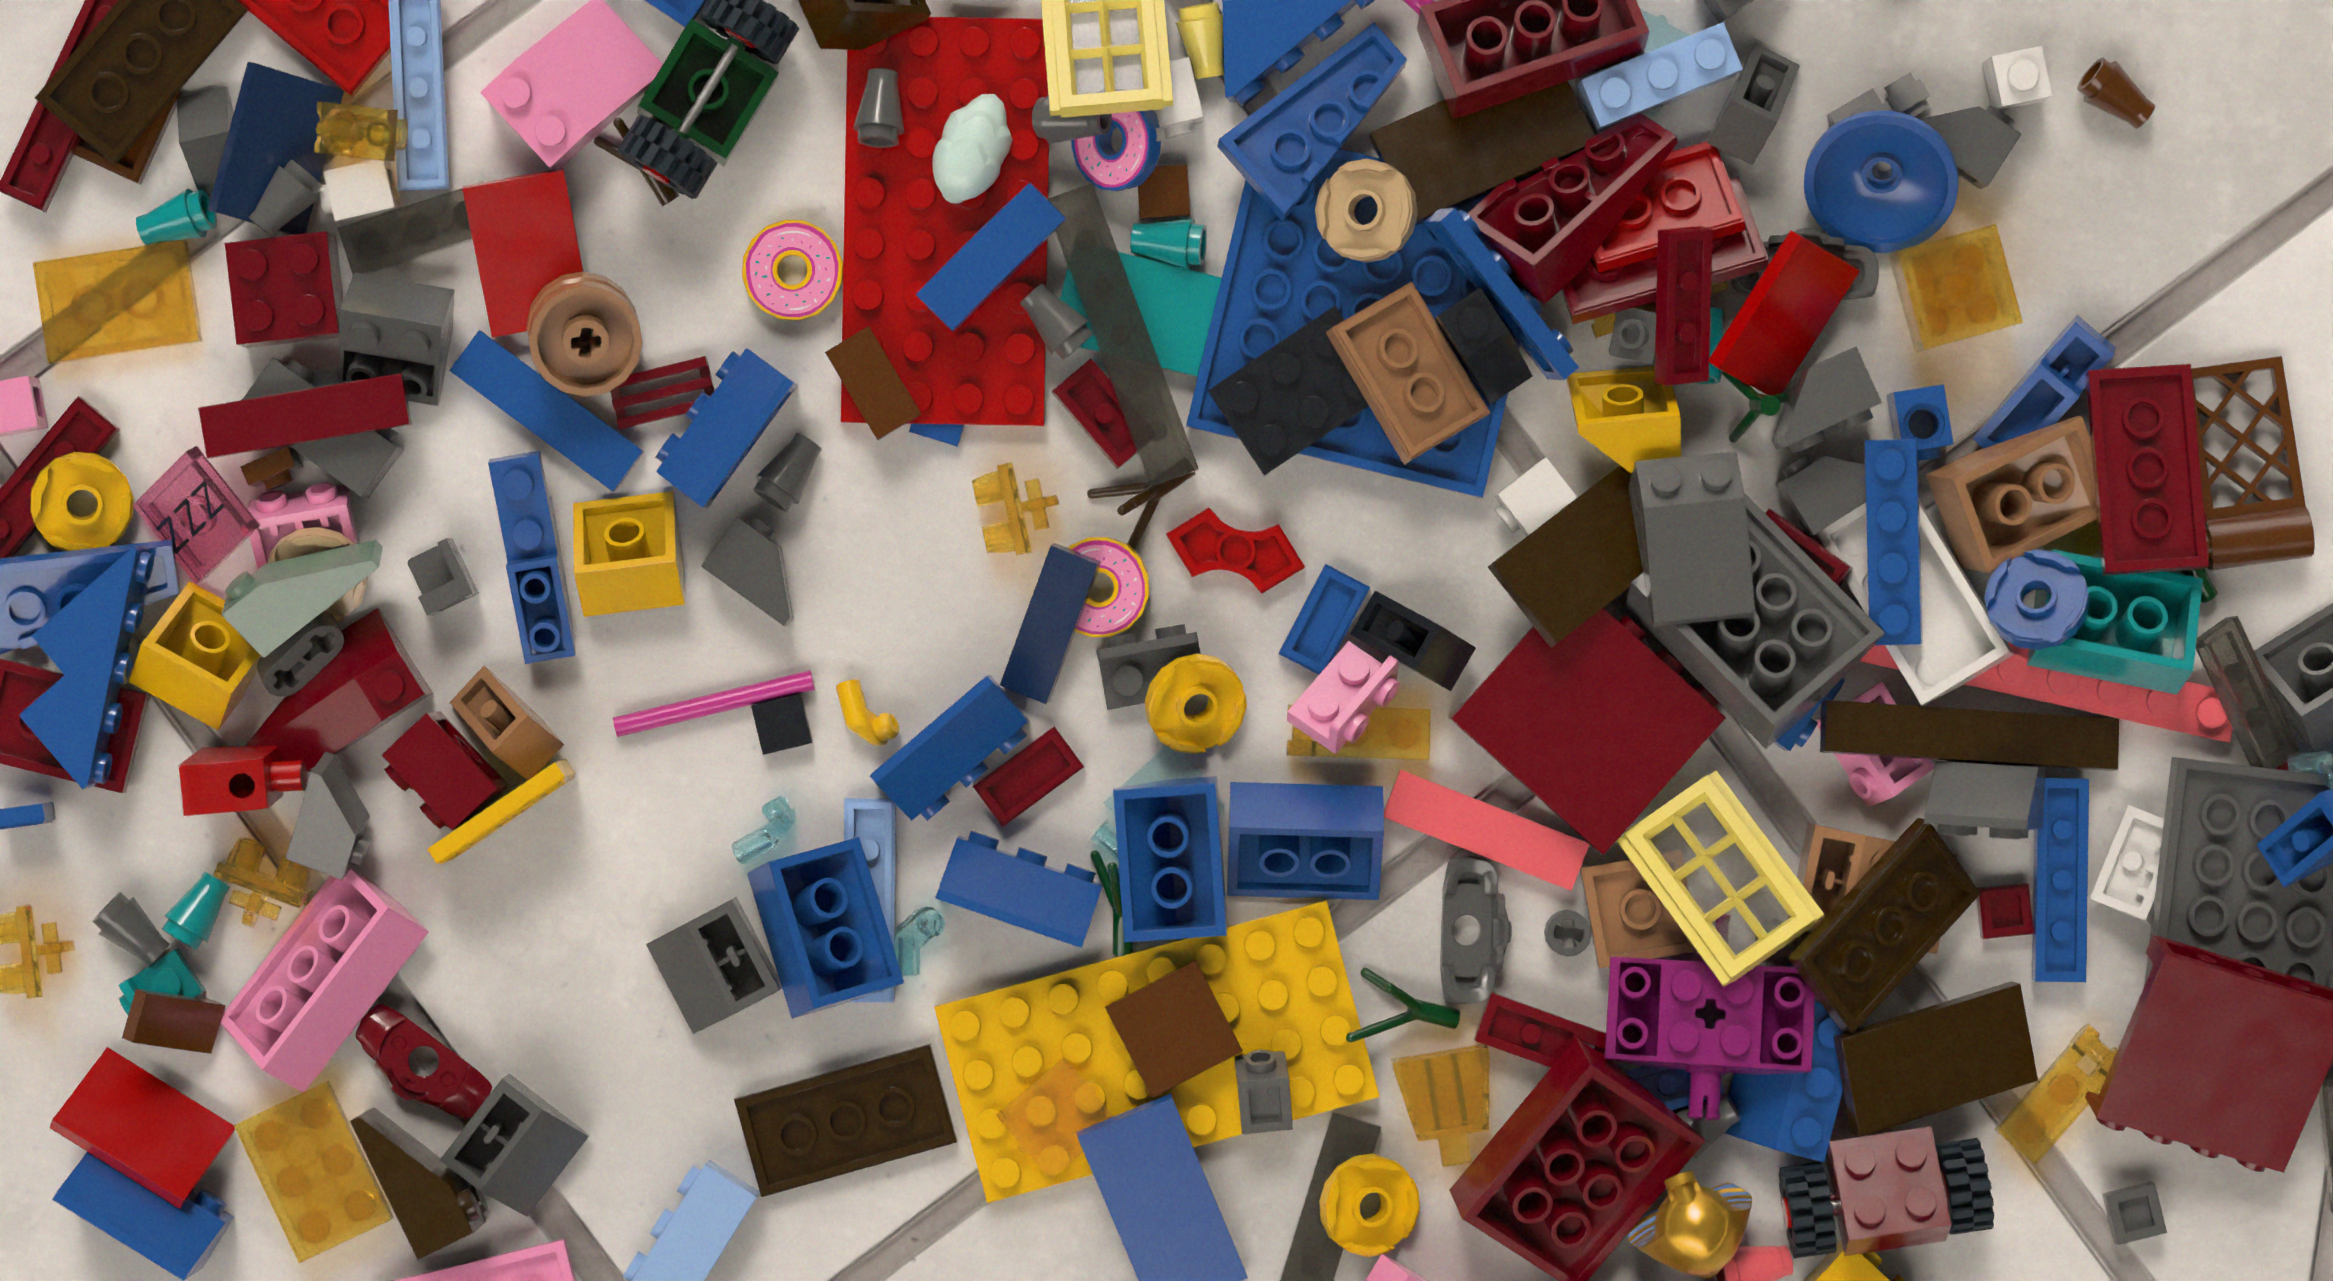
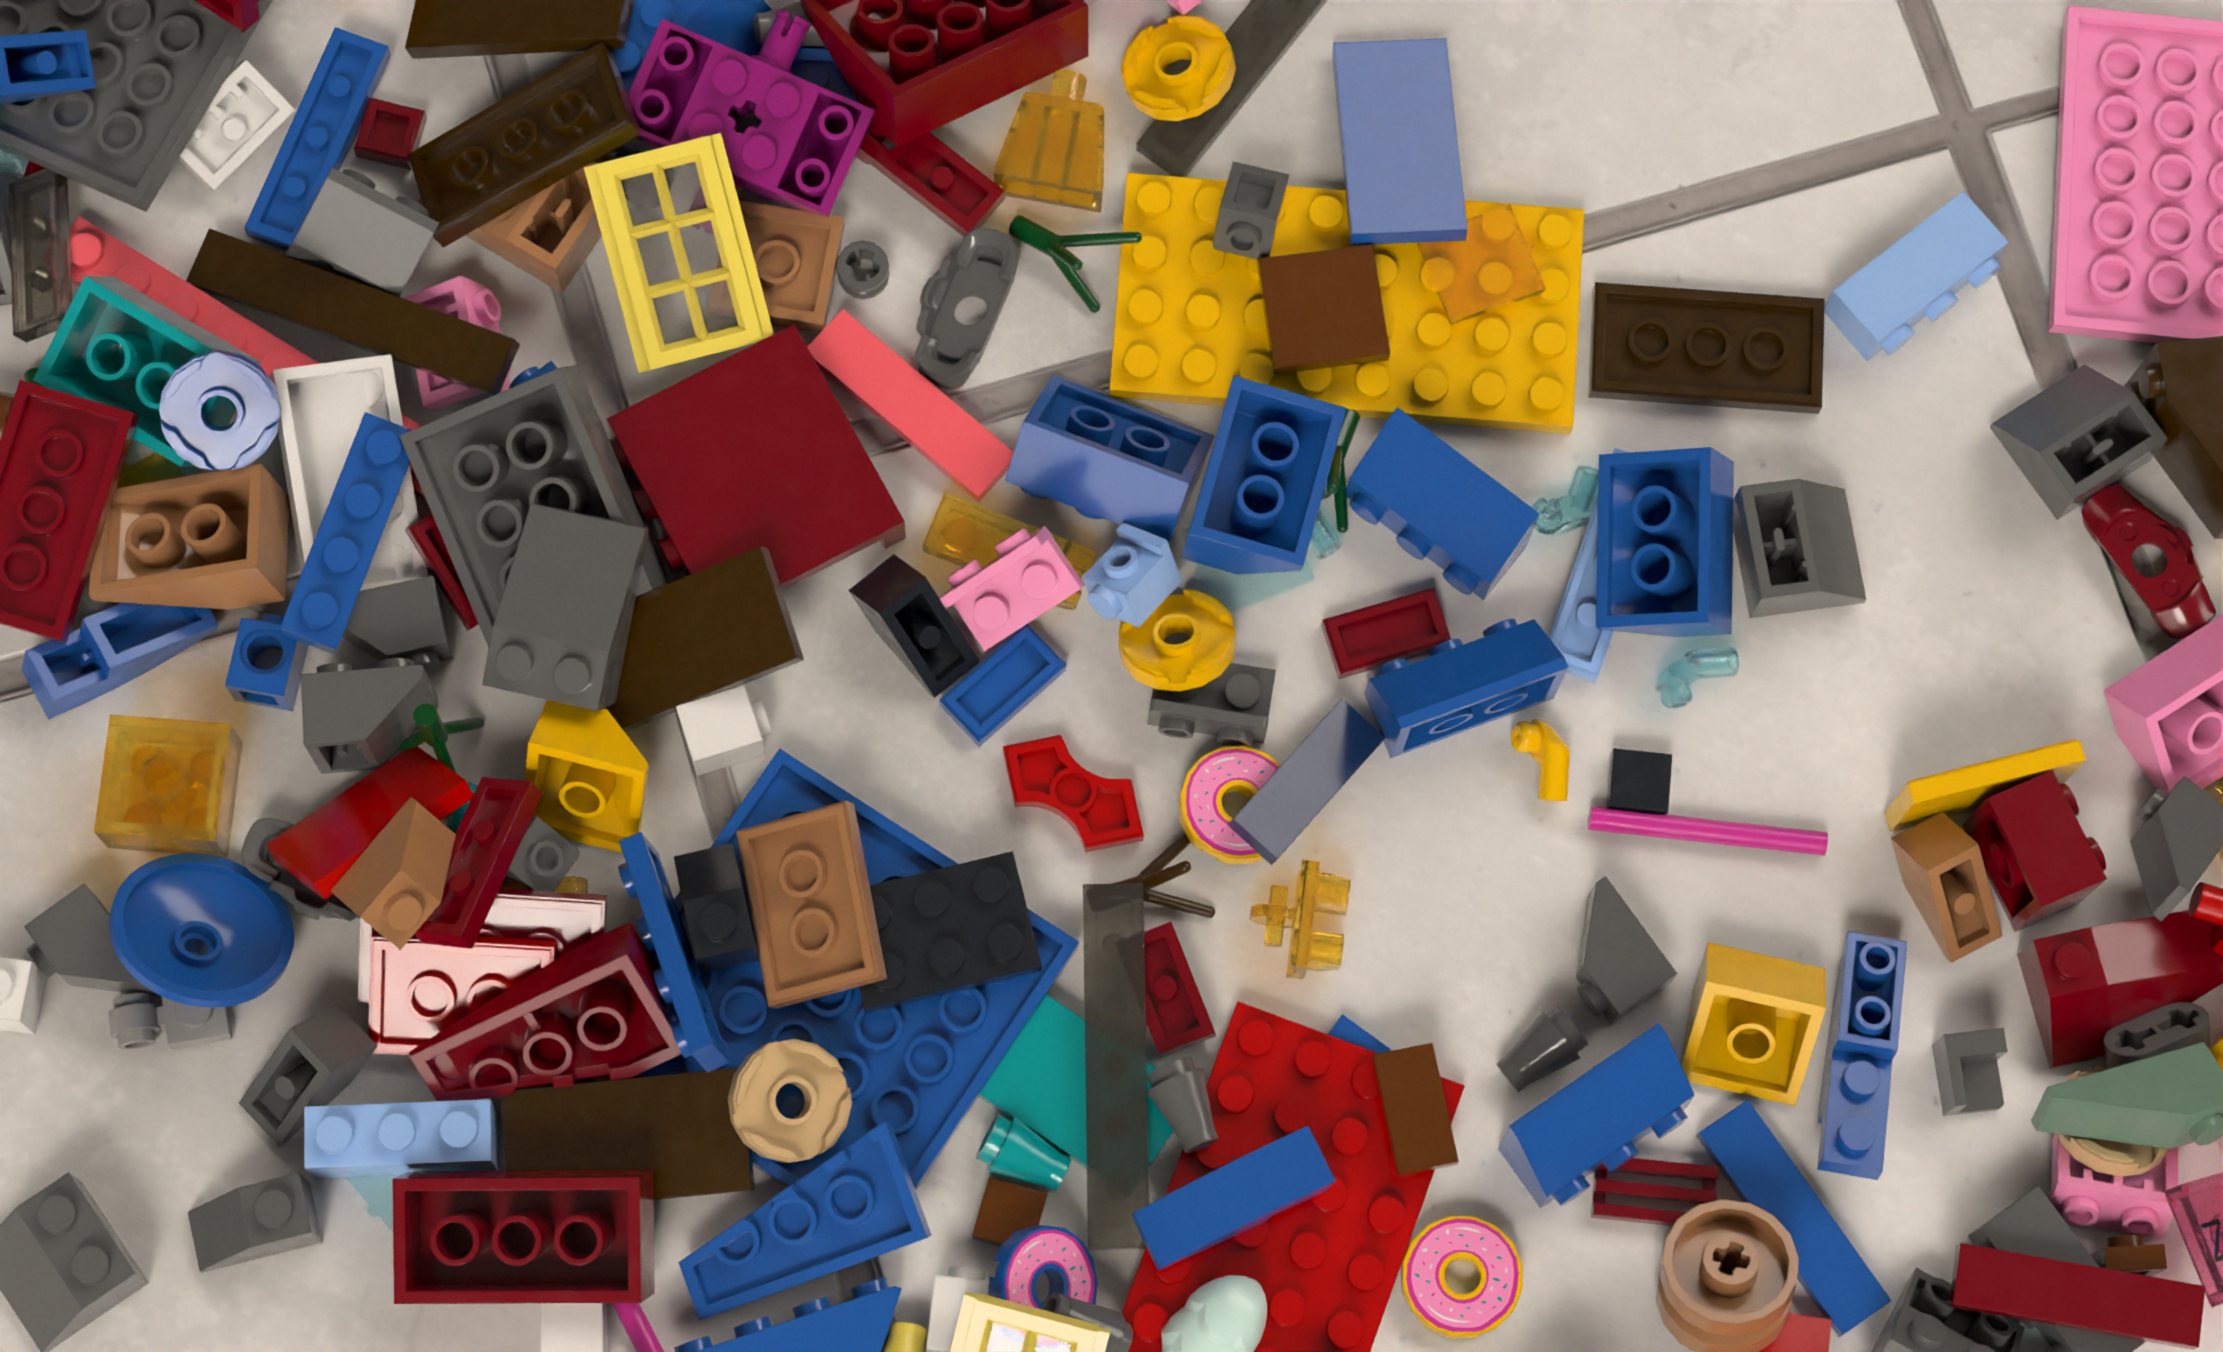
camera: 160 degrees left, 15 degrees down
none -> medium nougat slope [330,797,456,950]
none -> light blue brick [1082,523,1182,628]

